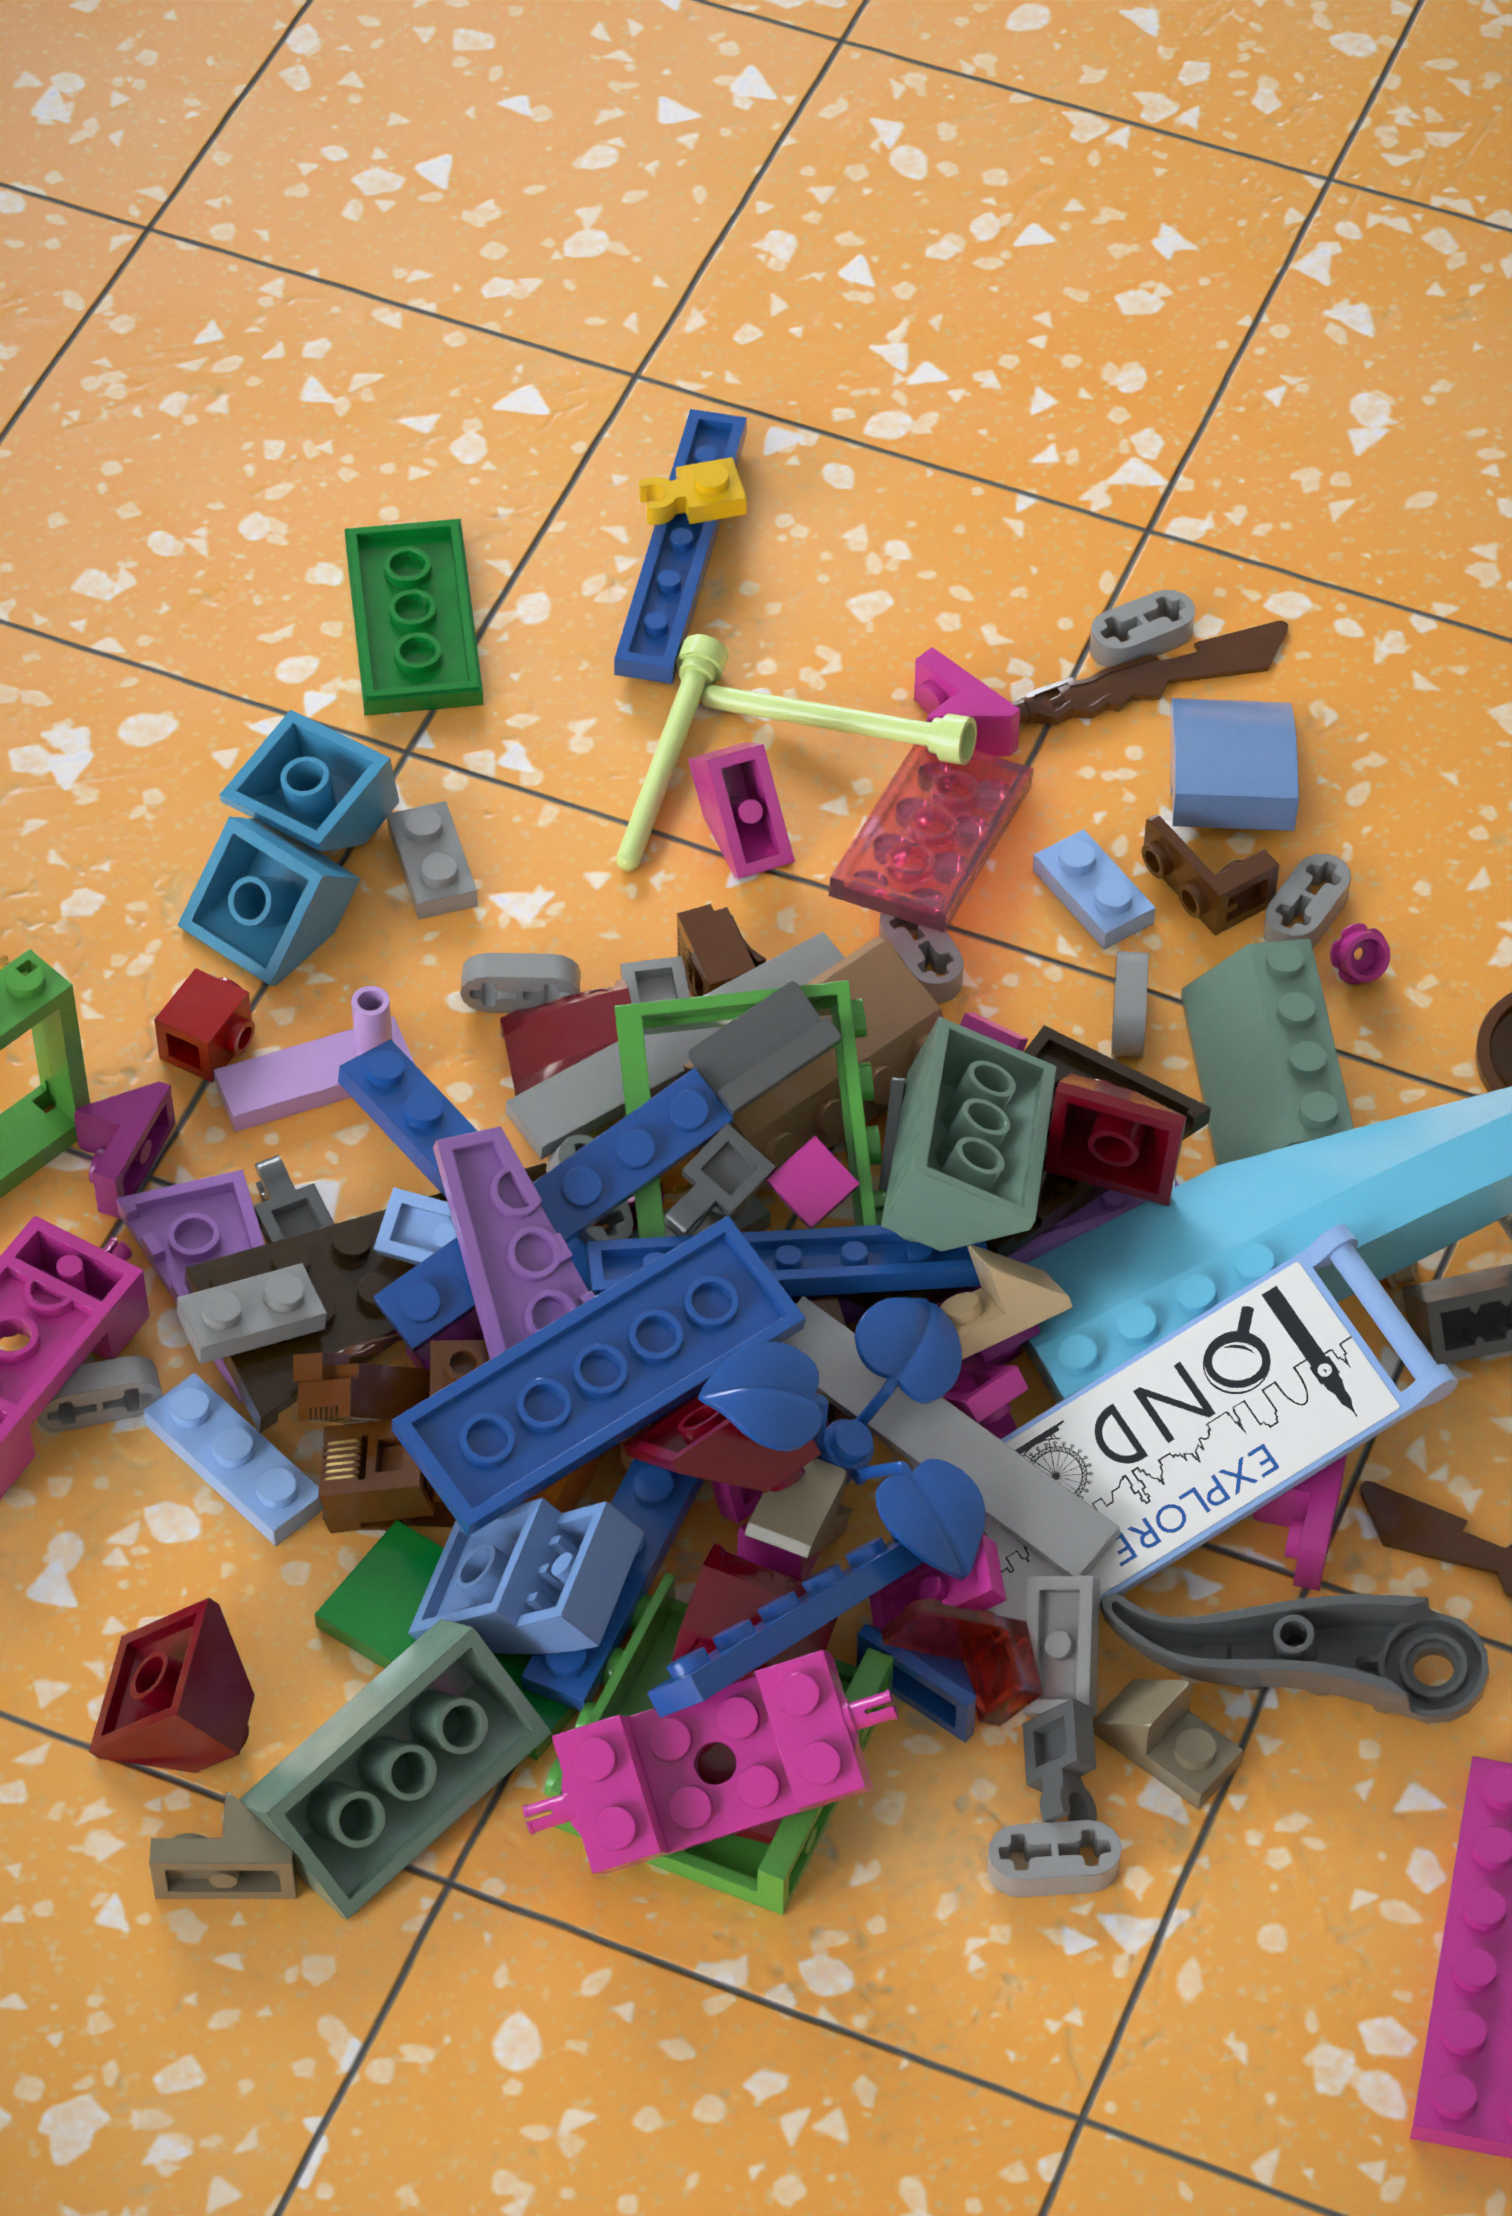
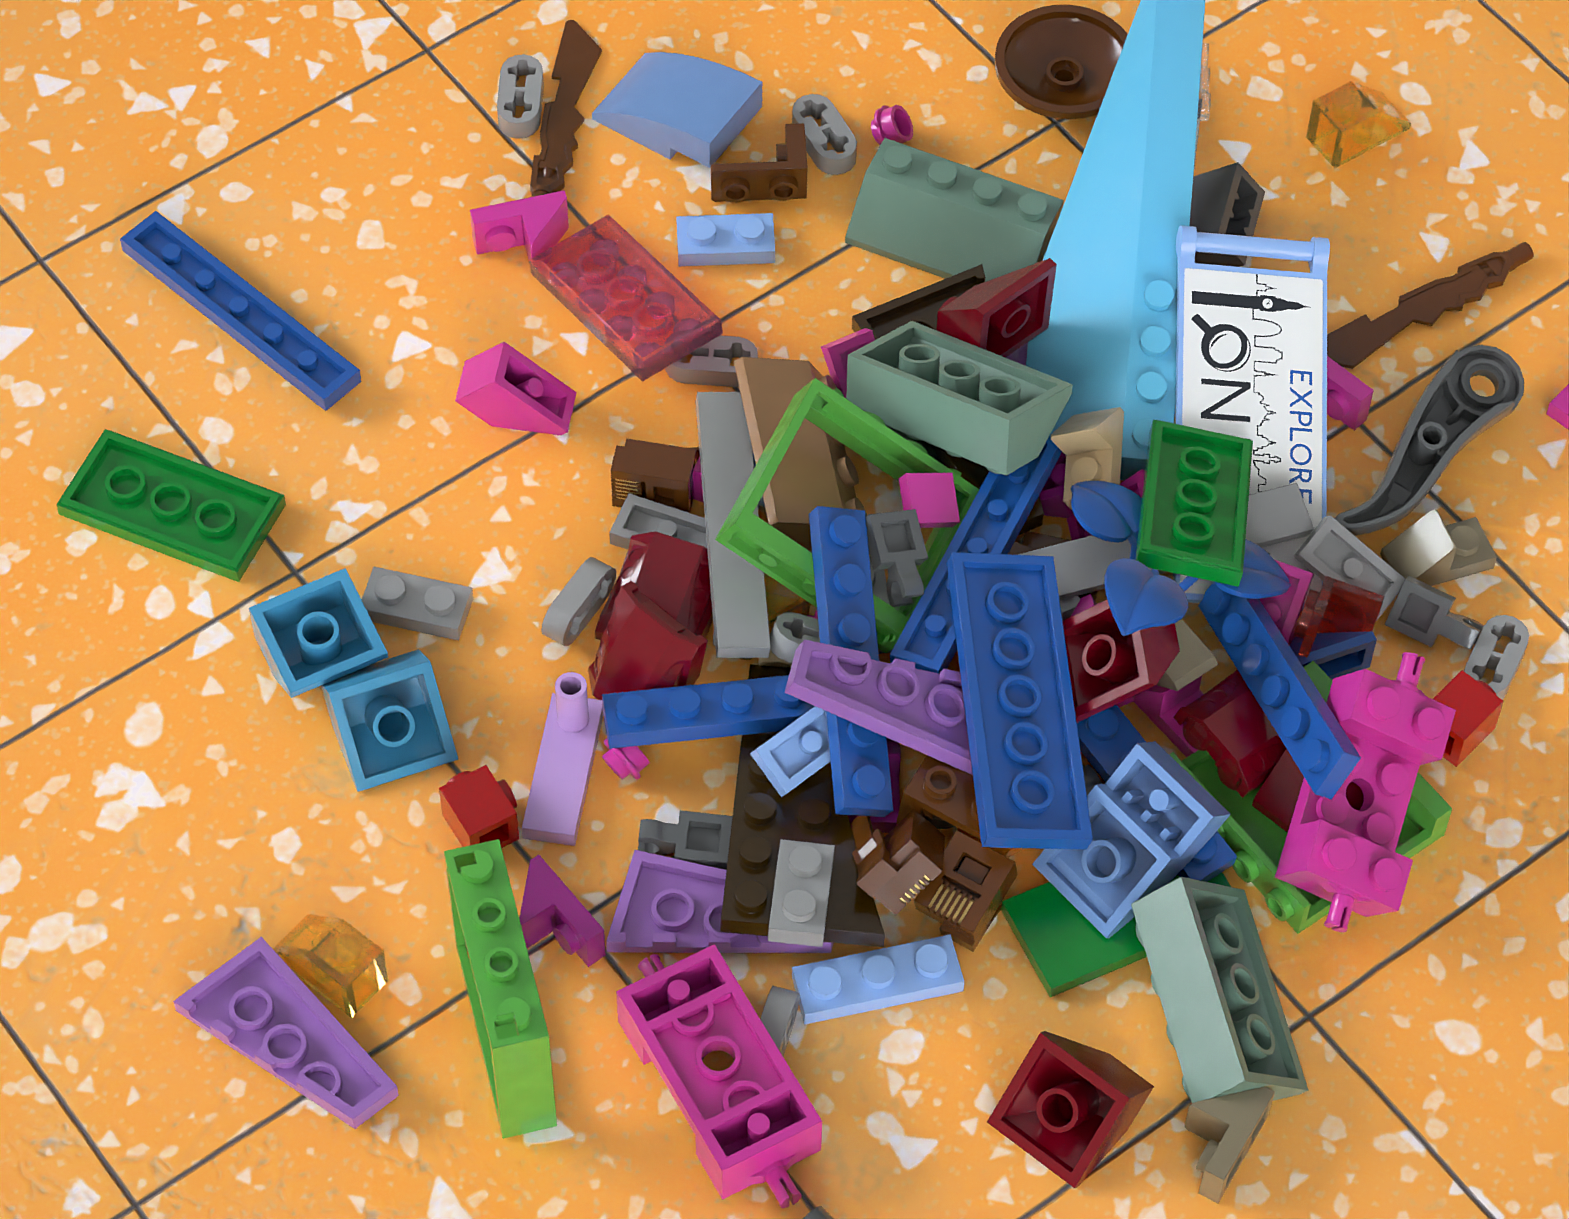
camera: 60 degrees left, 5 degrees up
yellowish green piece [616,634,728,871] -> none
yellow plate [638,457,747,525] -> none
dark grey panel [688,981,842,1117] -> none
yellowish green piece [701,685,977,765] -> none
light grey beam [1111,951,1149,1058] -> none
none -> dark red slope [588,580,708,700]
none -> dark pink plate [602,738,650,780]
none -> green tile [1136,420,1253,587]
none -> red brick [1433,670,1504,767]

